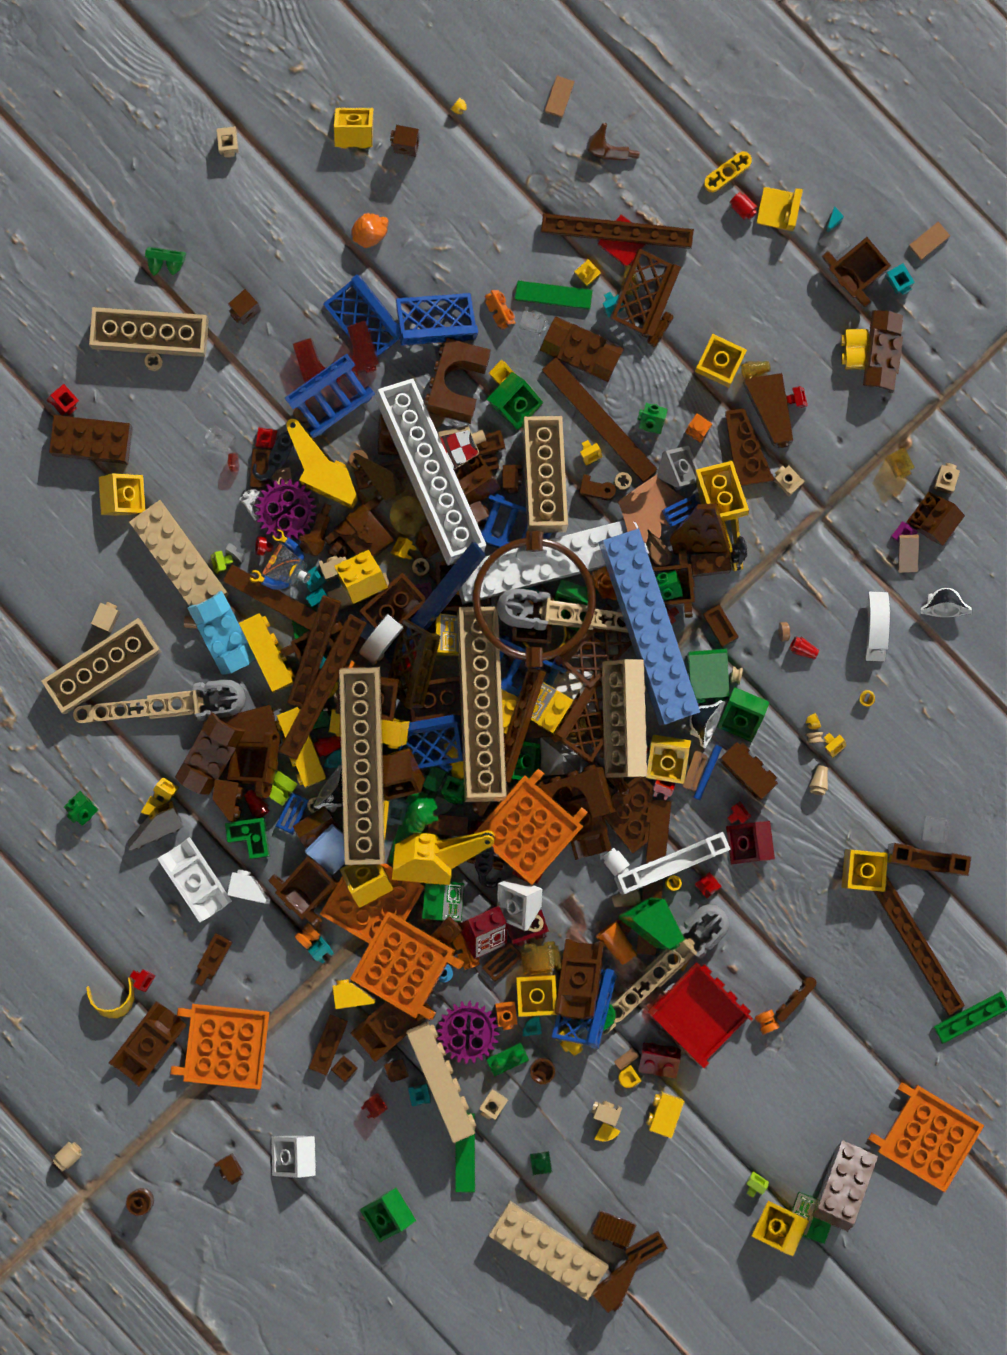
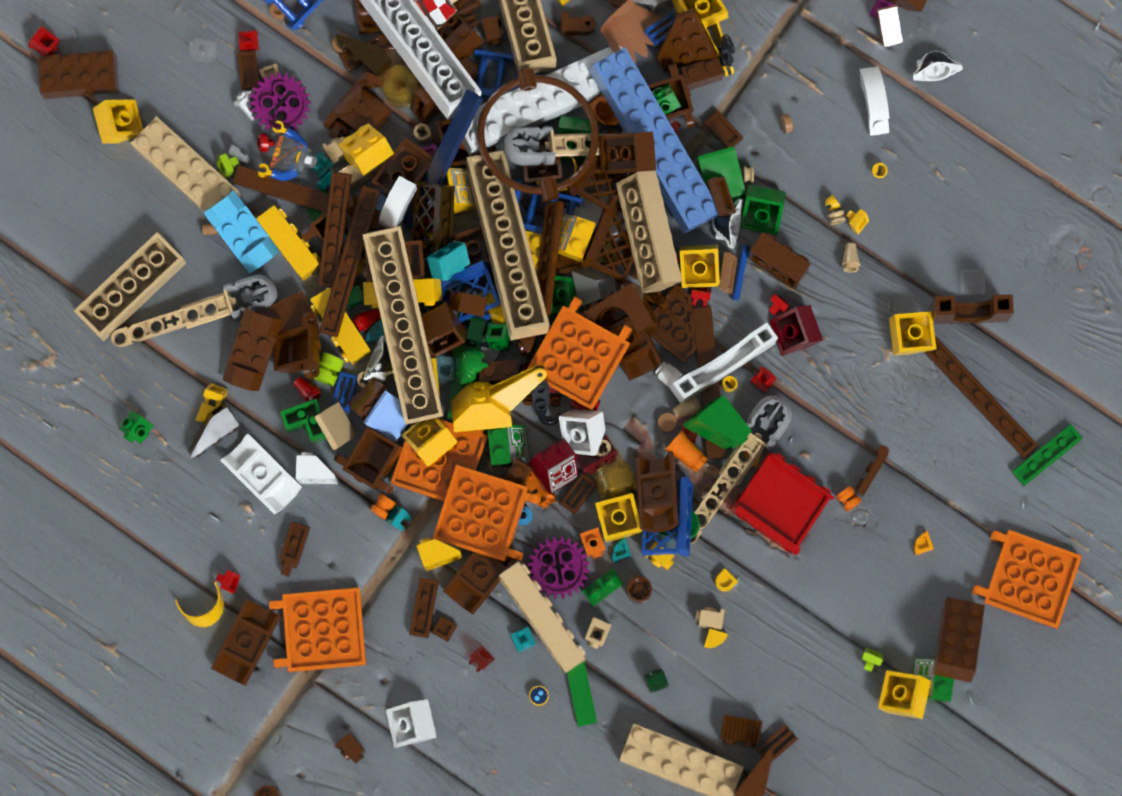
camera: 10 degrees left, 5 degrees down
tan brick [53,1142,82,1171] -> none
tan brick [91,602,120,633] -> none
reddish brown slope [212,780,244,822] -> none
clear red tile [228,452,239,472] -> none
yellow slope [252,419,358,510] -> none
reddish brown animal [299,503,331,556] -> none
green slope [359,1188,416,1243] -> none
reddish brown brick [384,1058,409,1082] -> none
yellow tile [391,536,416,559] -> none
medium nougat piece [614,1048,639,1071] -> none
tan bush [615,472,632,490] -> none
dark red bracket [638,1043,681,1079] -> none
medium nougat tile [646,532,672,567] -> none
yellow brick [646,1091,684,1138] -> none
red cone [789,636,819,660] -> none
none -> tan tile [315,402,357,450]
none -> reddish brown plate [359,72,385,89]
none -> teal brick [427,240,470,281]
none -> reddish brown slope [448,291,488,317]
none -> dark blue tile [529,686,549,706]
none -> reddish brown slope [599,131,656,174]
none -> medium nougat tile [658,413,677,433]
none -> reddish brown tile [707,177,736,216]
none -> light orange tile [914,531,934,556]

